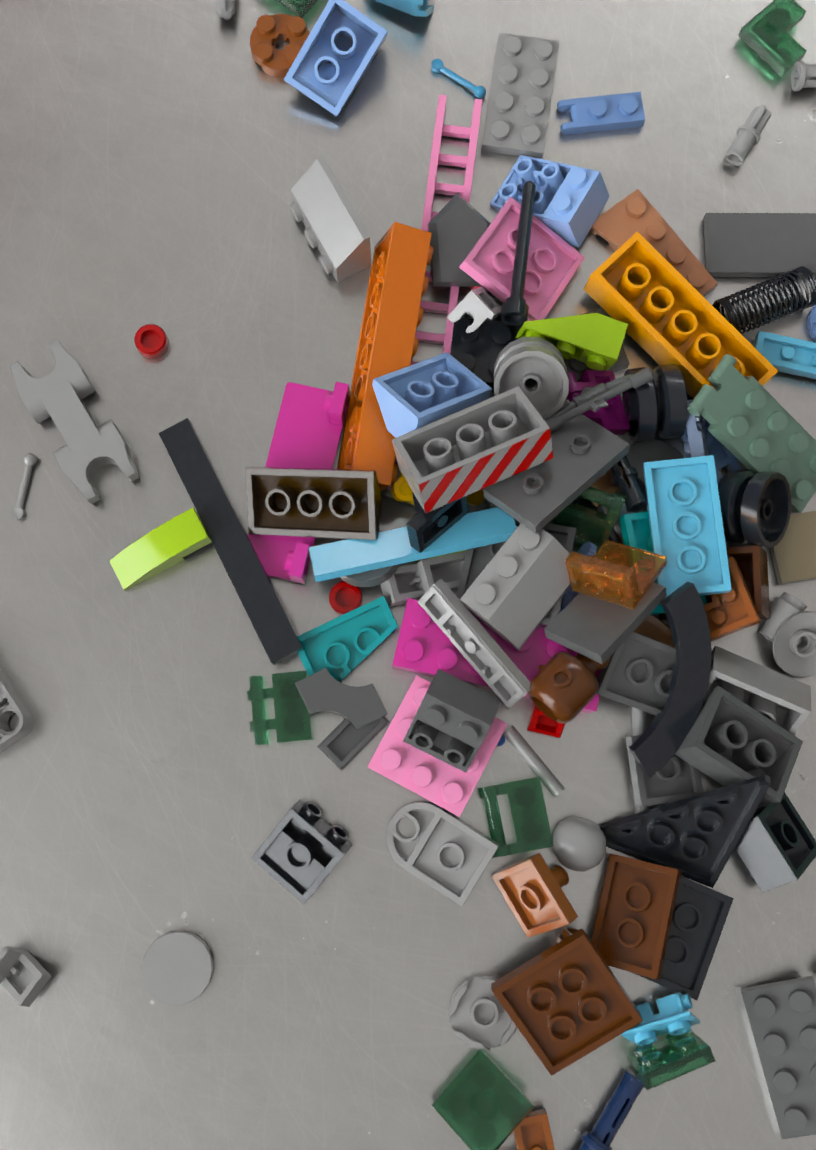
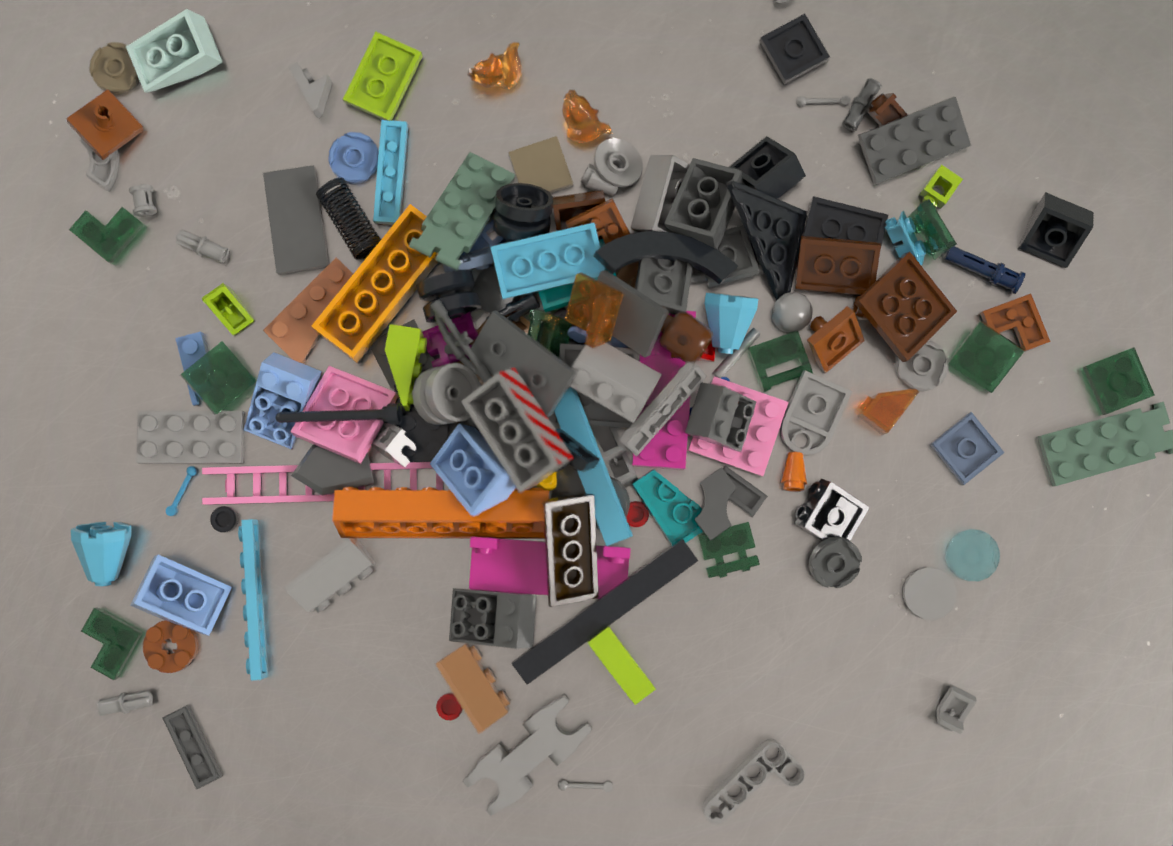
camera: 95 degrees left, 5 degrees up
none -> dark grey tile [162,704,223,790]
none -> clear green plate [180,341,256,415]
none -> lime slope [202,283,254,336]
none -> black tile [210,506,239,533]
none -> medium azure plate [238,519,267,681]
none -> medium nougat slope [435,643,510,734]
none -> dark grey slope [449,588,537,649]
none -> medium azure cone [704,293,759,354]
none -> orange cone [781,452,807,492]
none -> dark grey tile [809,537,862,588]
none -> clear orange slope [858,389,919,435]
none -> lime brick [919,164,963,209]
none -> sand blue tile [929,412,1005,485]
none -> clear light blue tile [946,529,1000,582]

